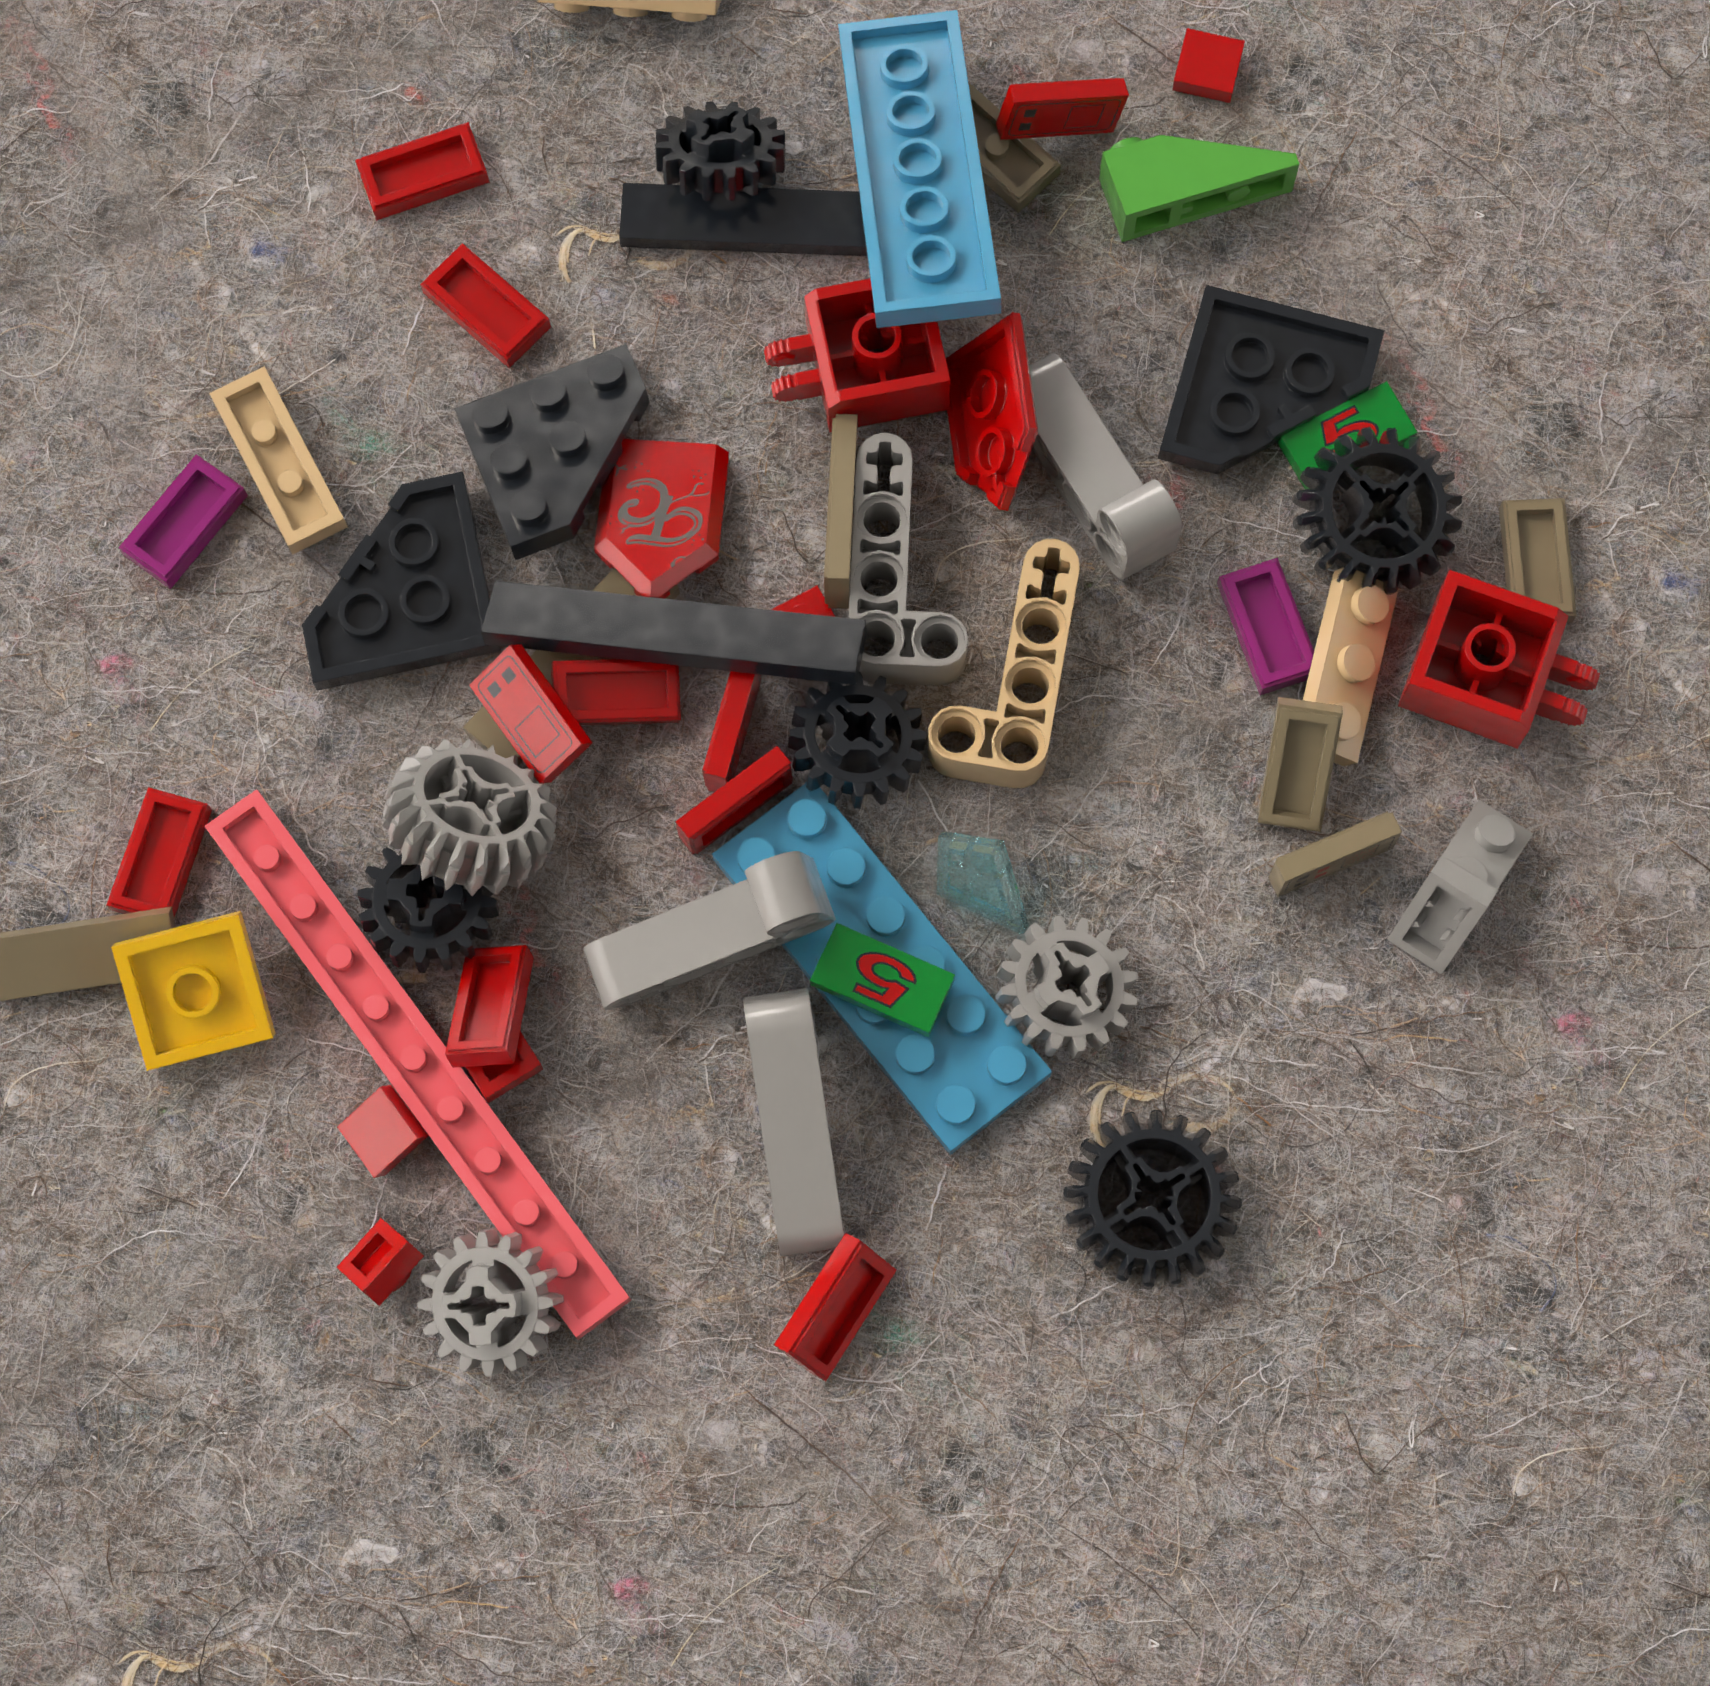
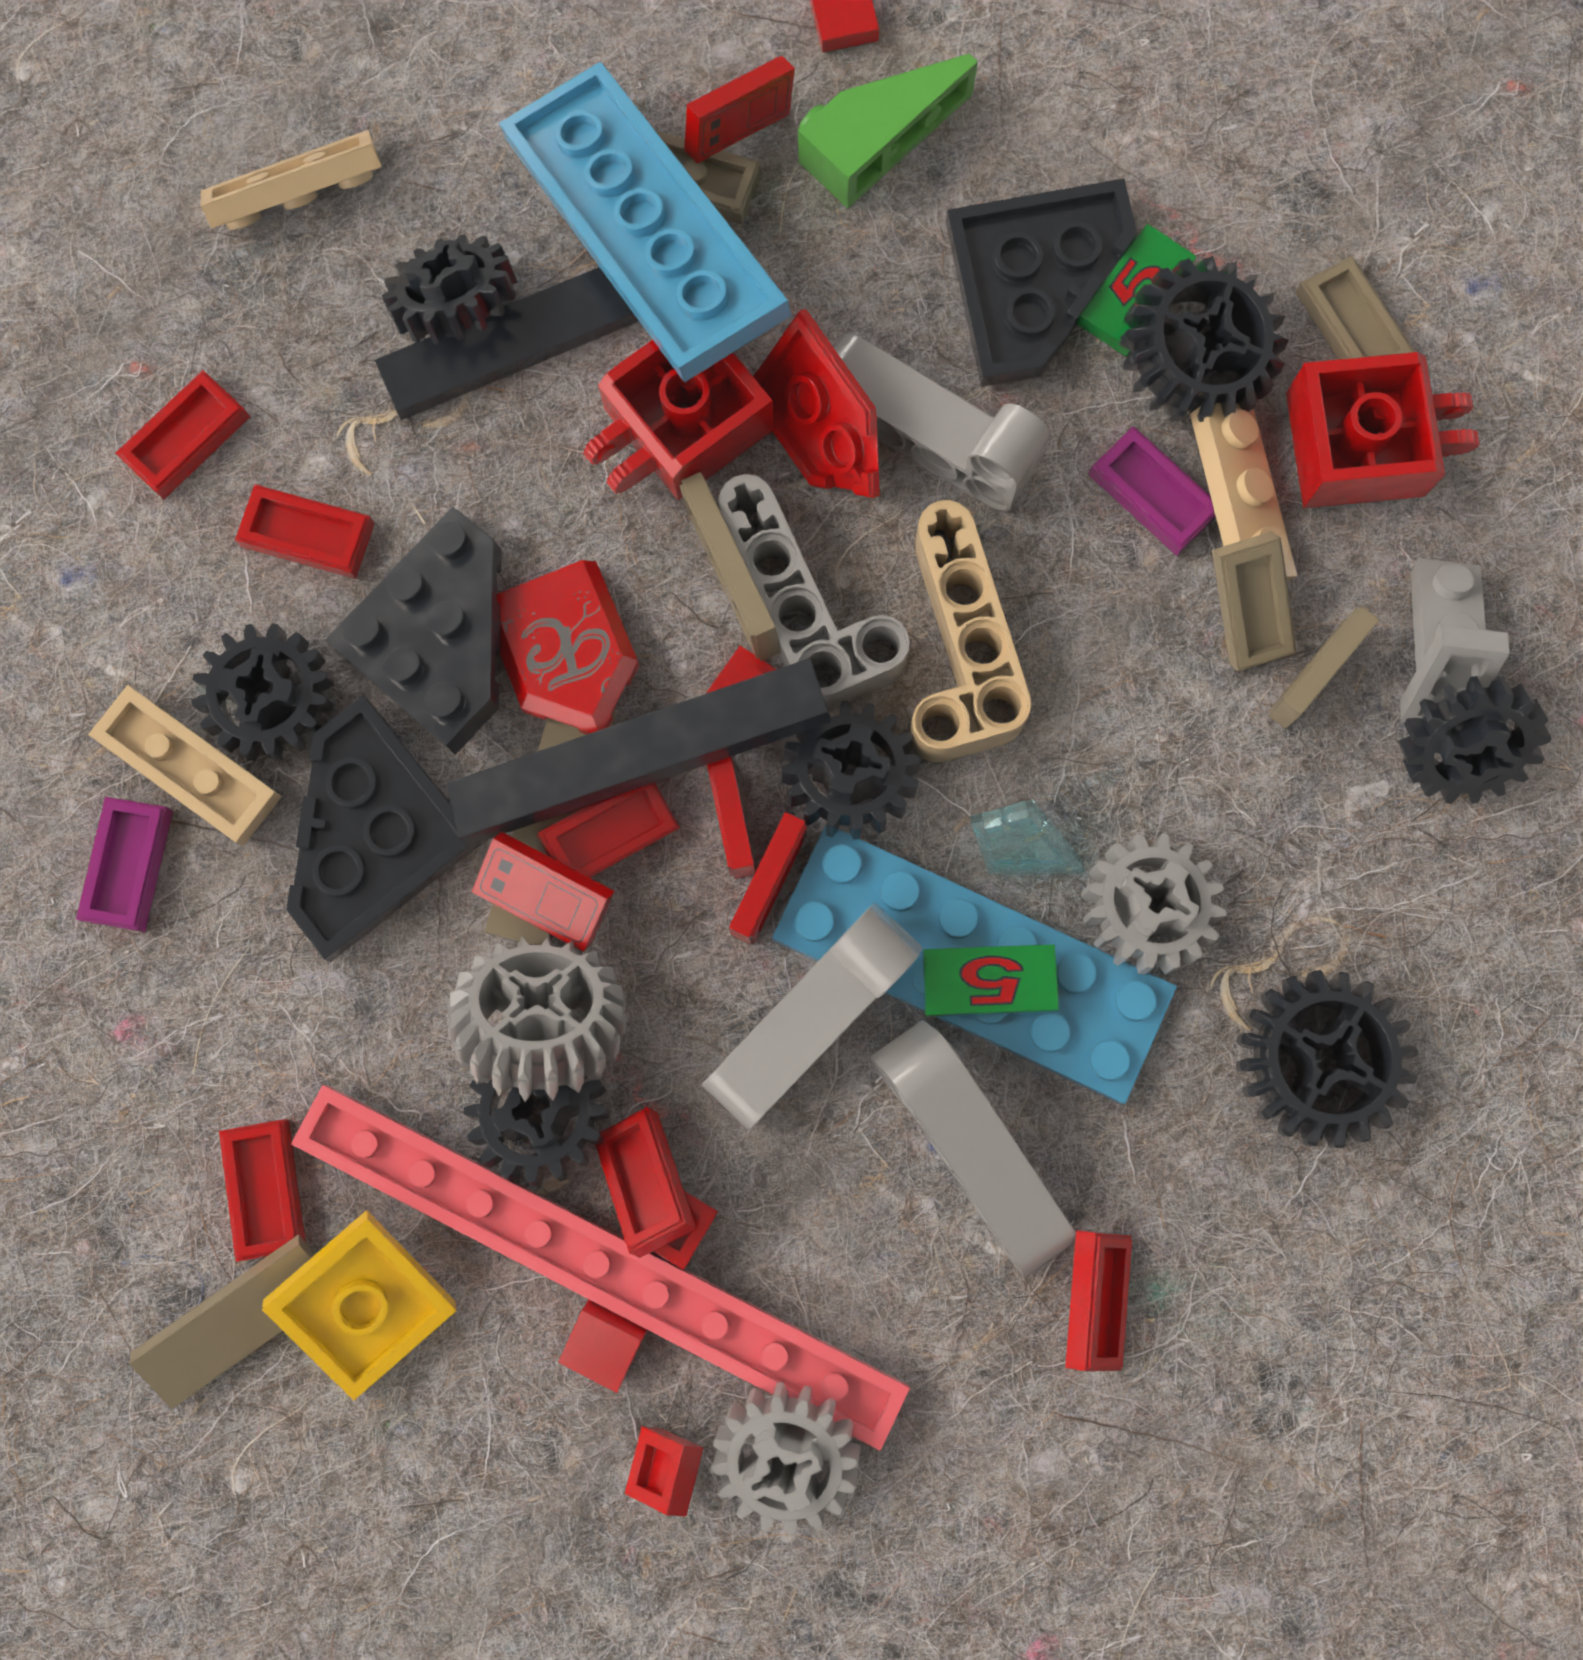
camera: 25 degrees left, 5 degrees up
none -> black gear [191,623,335,761]
none -> black gear [1399,676,1551,804]

